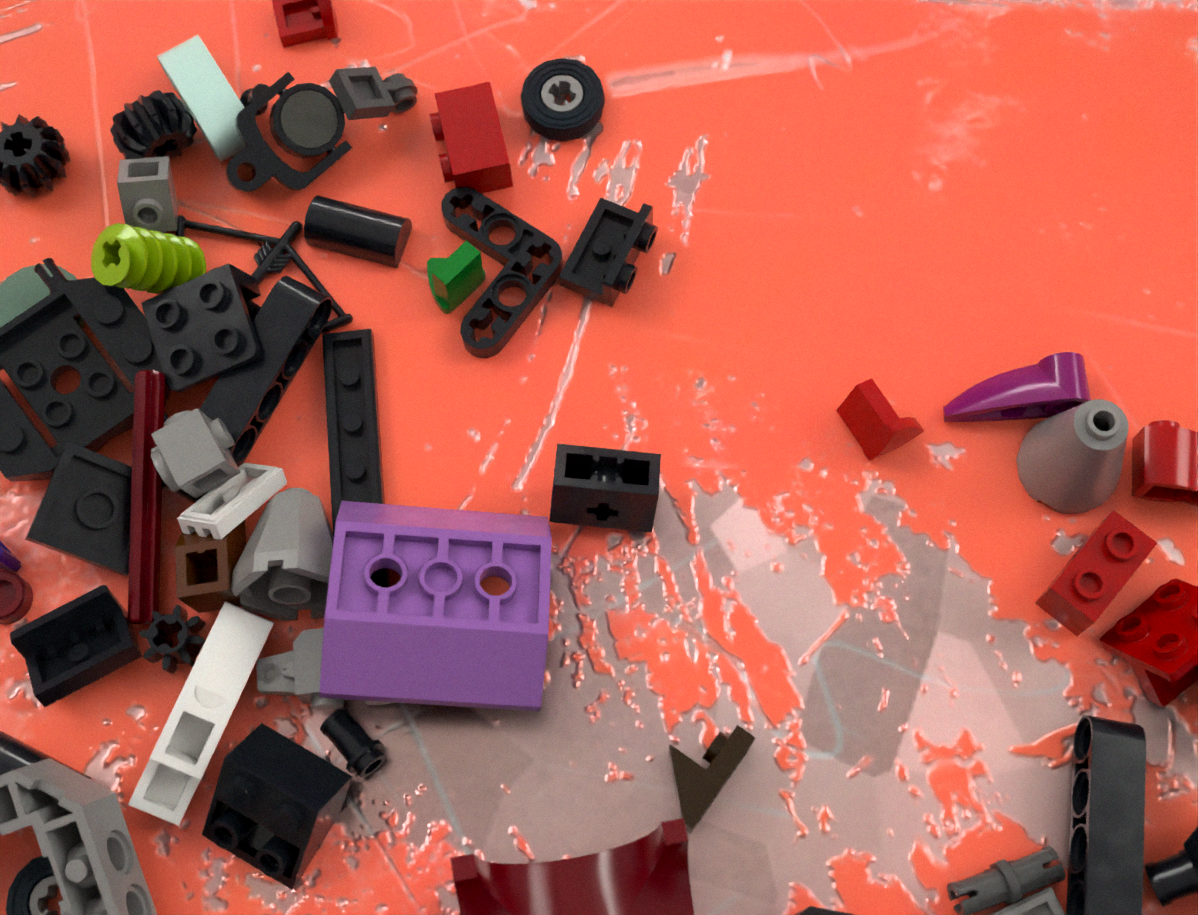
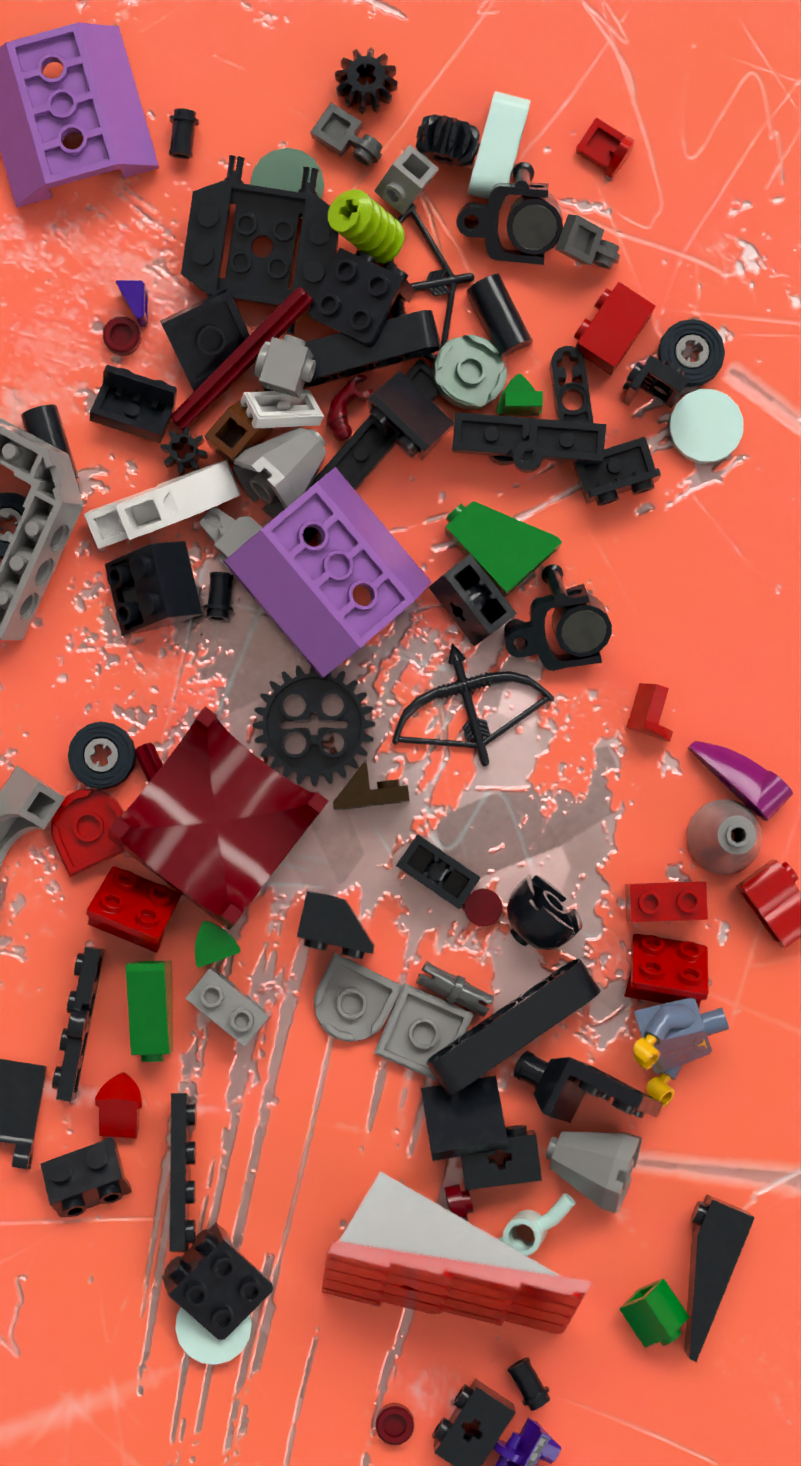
camera: 40 degrees right, 15 degrees up
none -> black gear [253,665,375,787]
none -> dark grey plate [310,102,383,167]
none -> dark red piece [326,374,373,441]
none -> black slope [368,371,455,460]
none -> black piece [392,643,555,766]
none -> black brick [396,834,481,909]
none -> sand green tile [432,335,507,410]
none -> green slope [445,501,562,597]
none -> black hinge [452,412,606,473]
none -> dark red tile [464,889,502,927]
none -> black piece [504,564,612,671]
none -> black cylinder [507,875,582,950]
none -> black bracket [622,355,689,408]
none -> light aqua tile [669,389,743,464]

